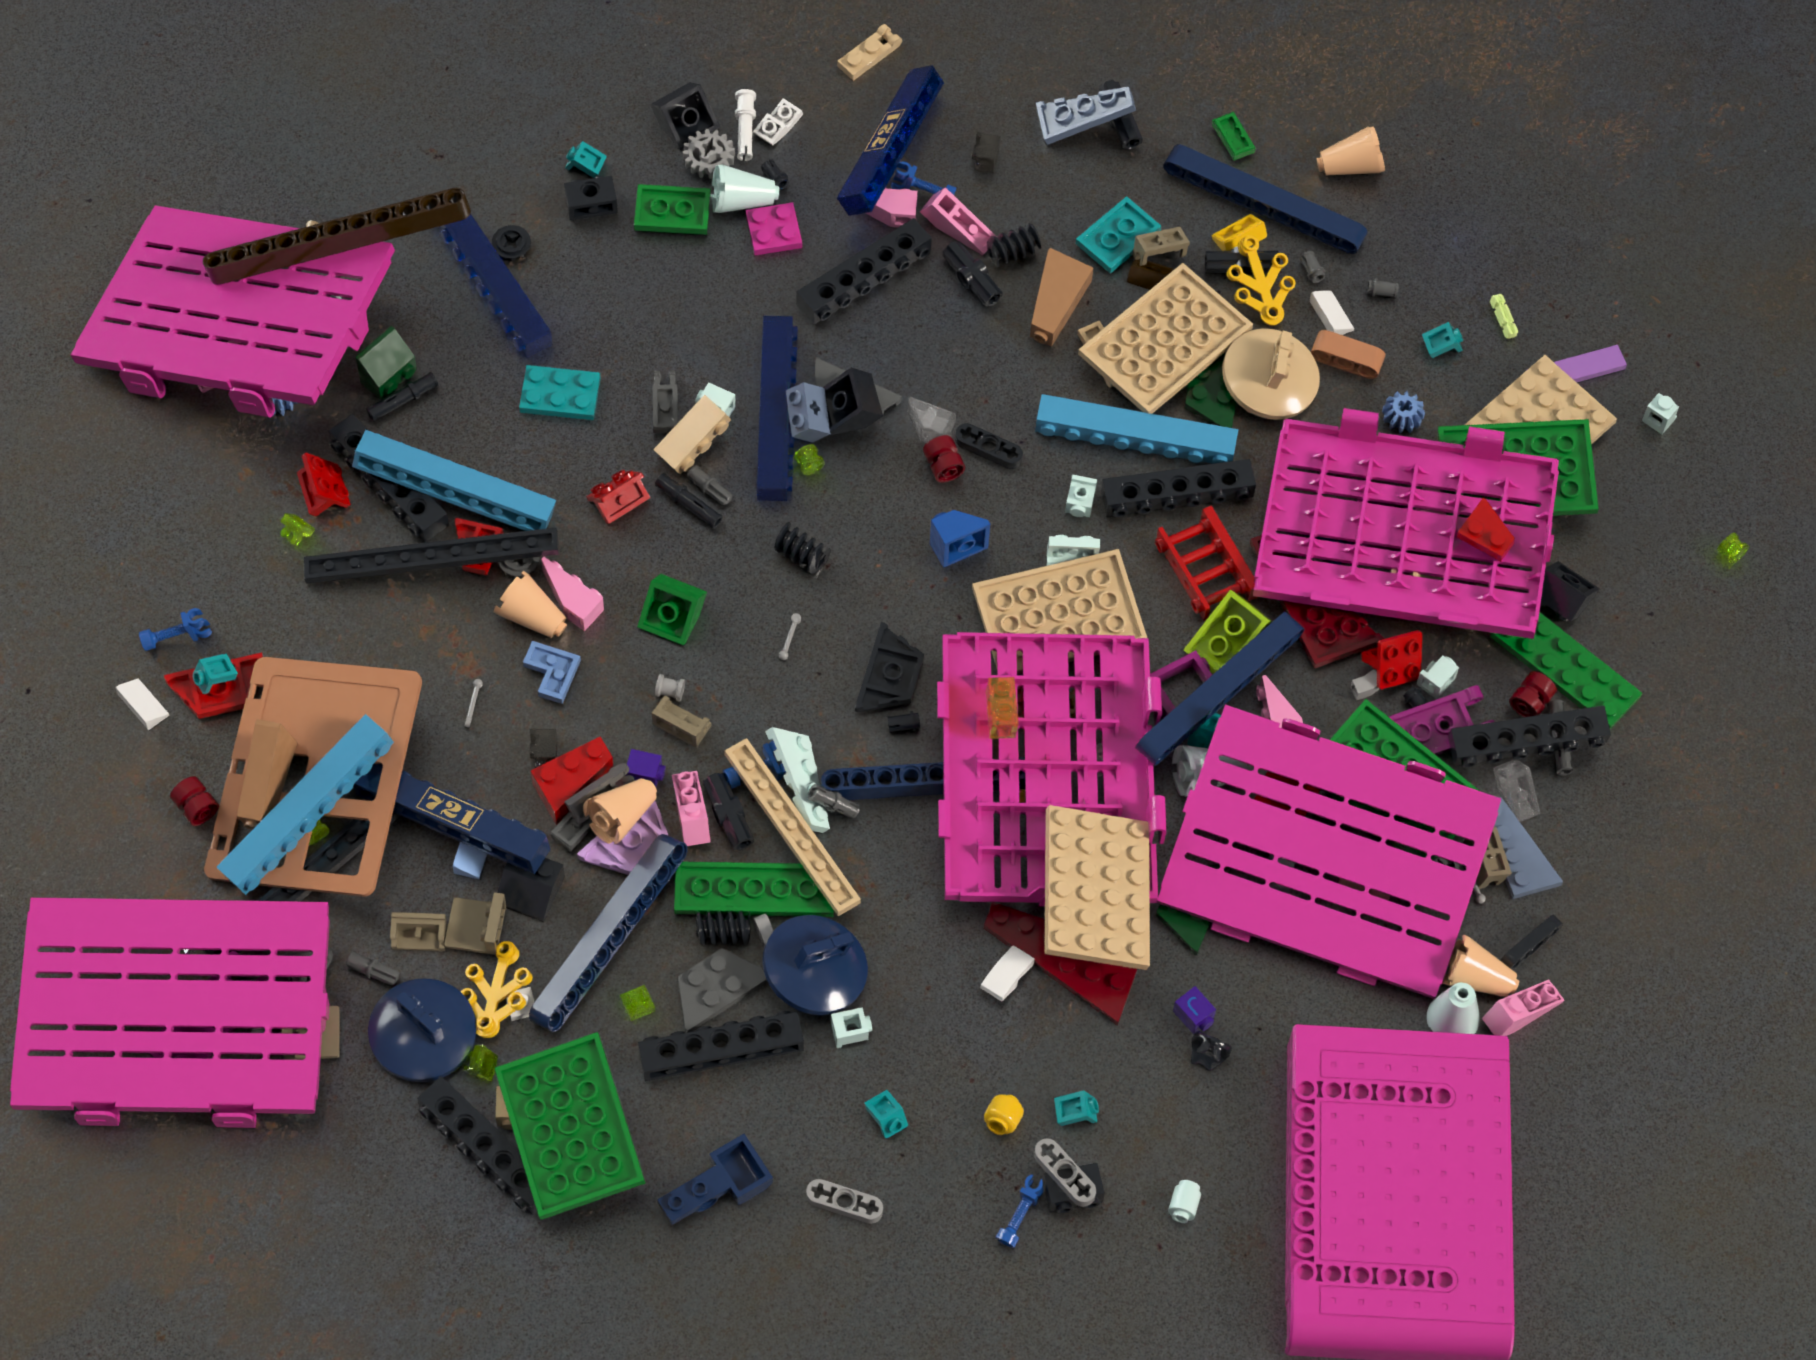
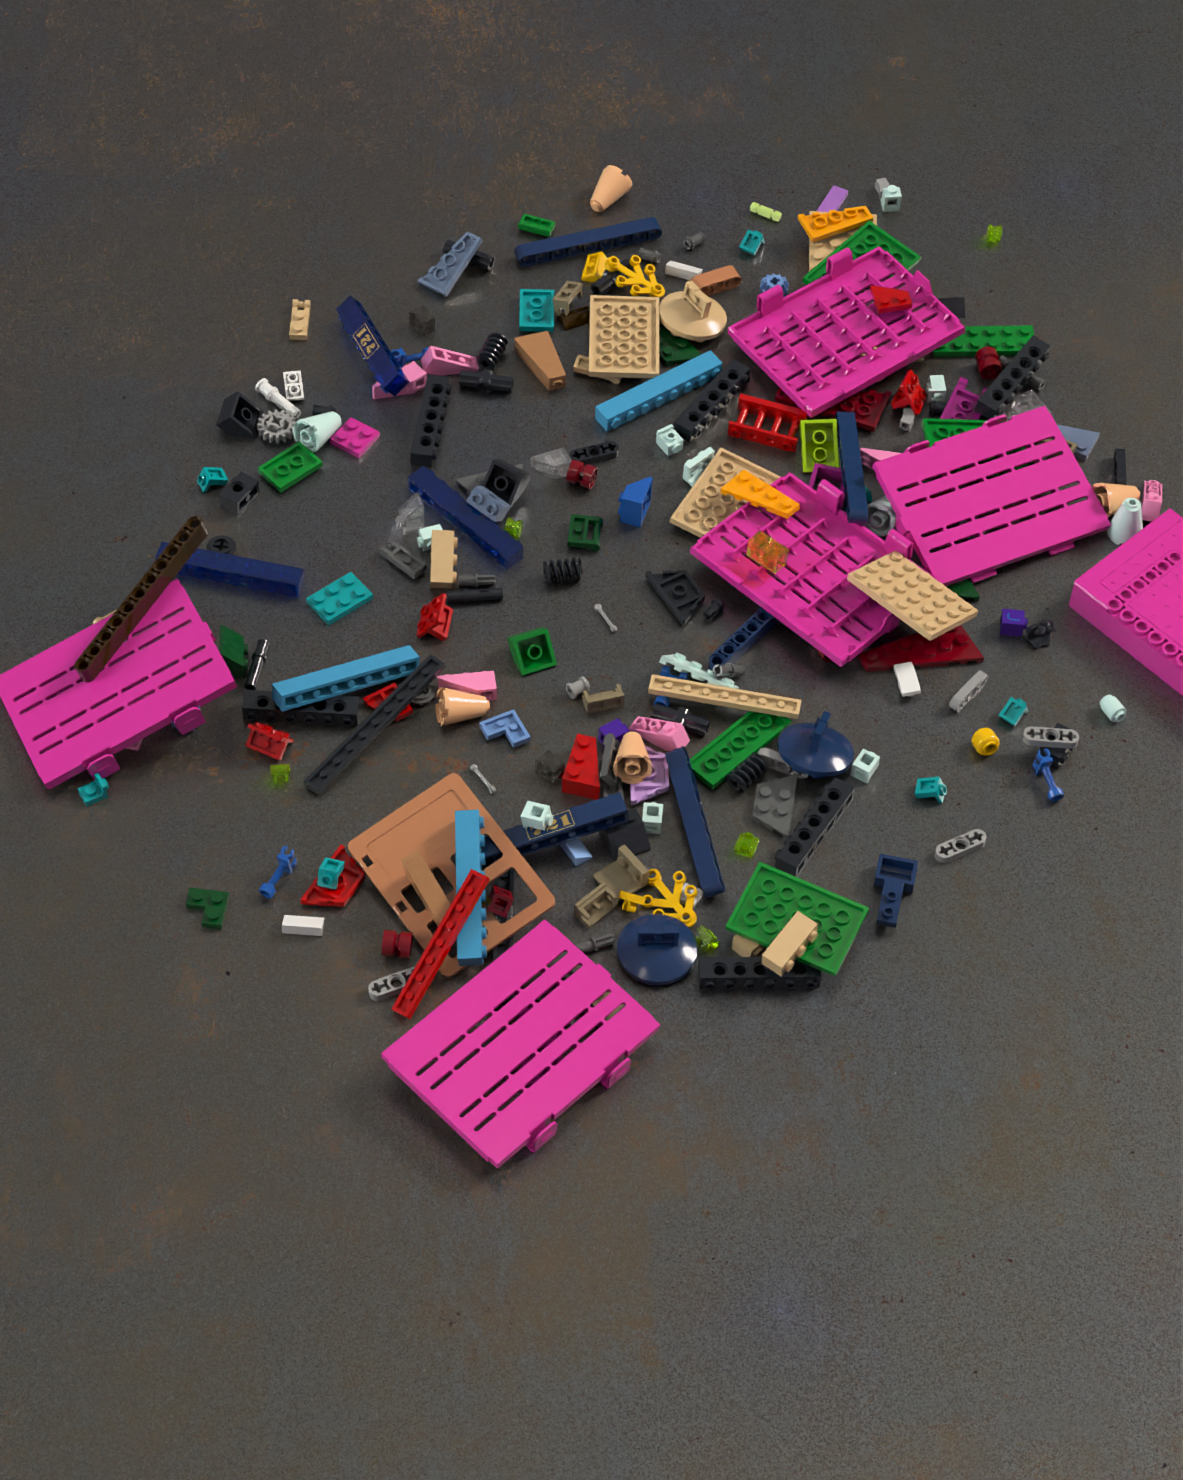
camera: 45 degrees left, 10 degrees down
none -> teal bracket [78,773,109,807]
none -> dark green plate [186,888,229,930]
none -> light grey beam [368,966,415,1001]
none -> red plate [391,869,490,1019]
none -> clear slope [395,493,424,535]
none -> dark red brick [487,885,514,917]
none -> light aqua brick [520,801,553,831]
none -> dark green plate [567,514,603,551]
none -> yellow tile [618,890,646,913]
none -> light aqua brick [642,802,663,834]
none -> light orange wing [720,469,800,519]
none -> tan brick [762,911,818,977]
none -> light orange wing [798,206,874,243]
none -> light grey piece [875,177,890,199]
none -> light grey beam [949,670,989,712]

